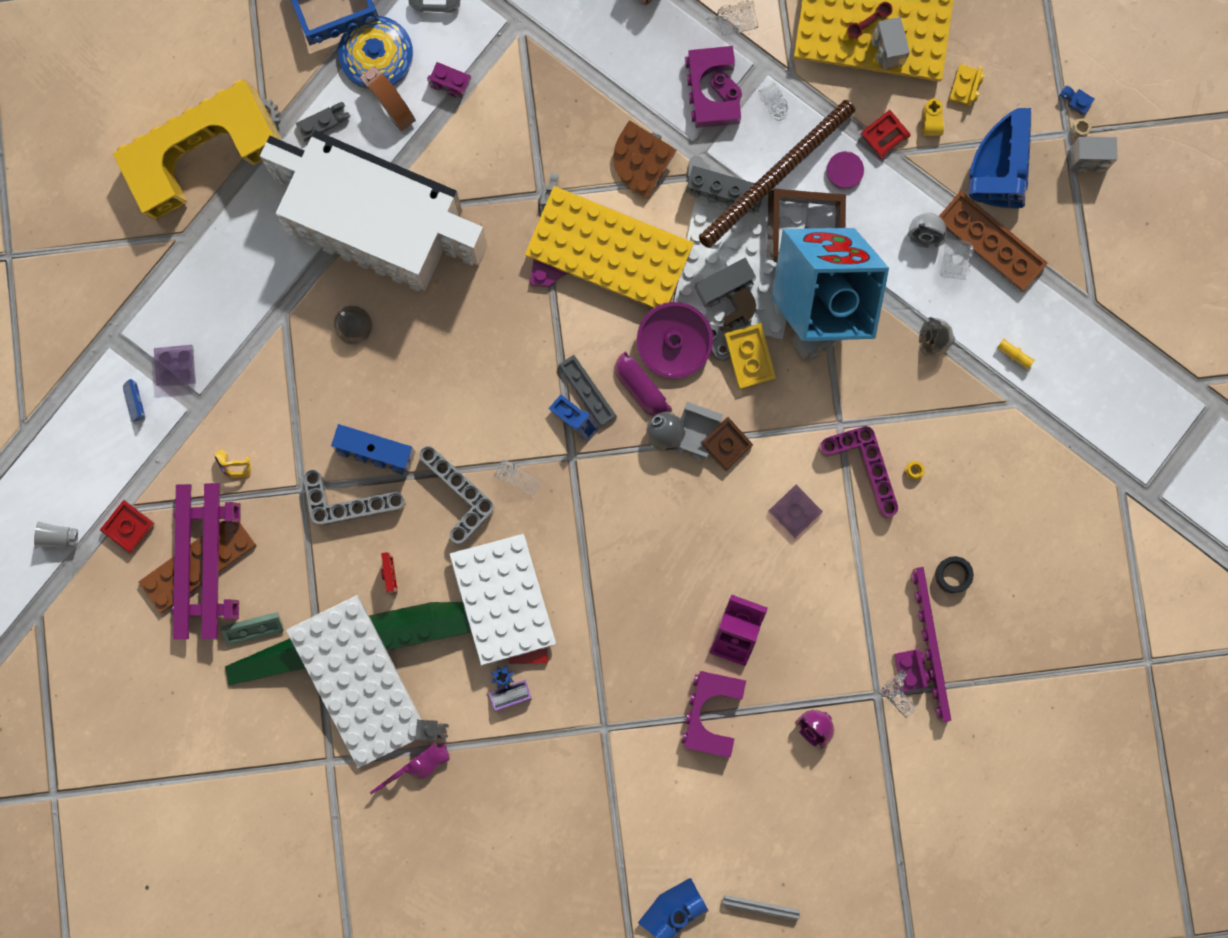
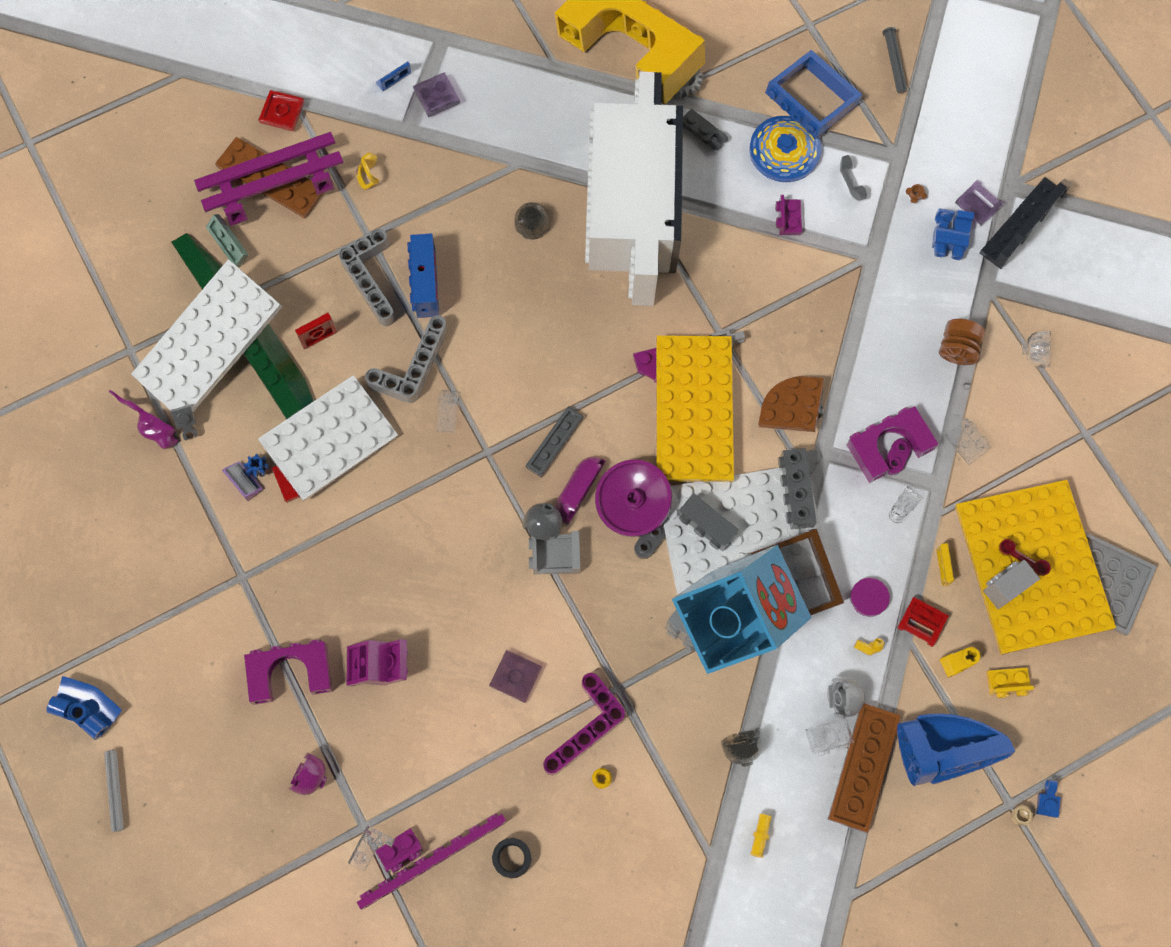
camera: 70 degrees right, 10 degrees down
light grey plant [34,521,78,548] -> none
dark orange arch [360,66,416,131] -> none
blue bracket [548,394,599,442] -> none
reddish brown piece [699,100,856,248] -> none
reddish brown tile [700,417,753,471] -> none
dark brown brick [721,287,756,328] -> none
yellow plate [724,323,776,389] -> none
light grey brick [1070,137,1117,172] -> none
none -> yellow arm [853,638,884,655]
none -> yellow tile [936,543,954,586]

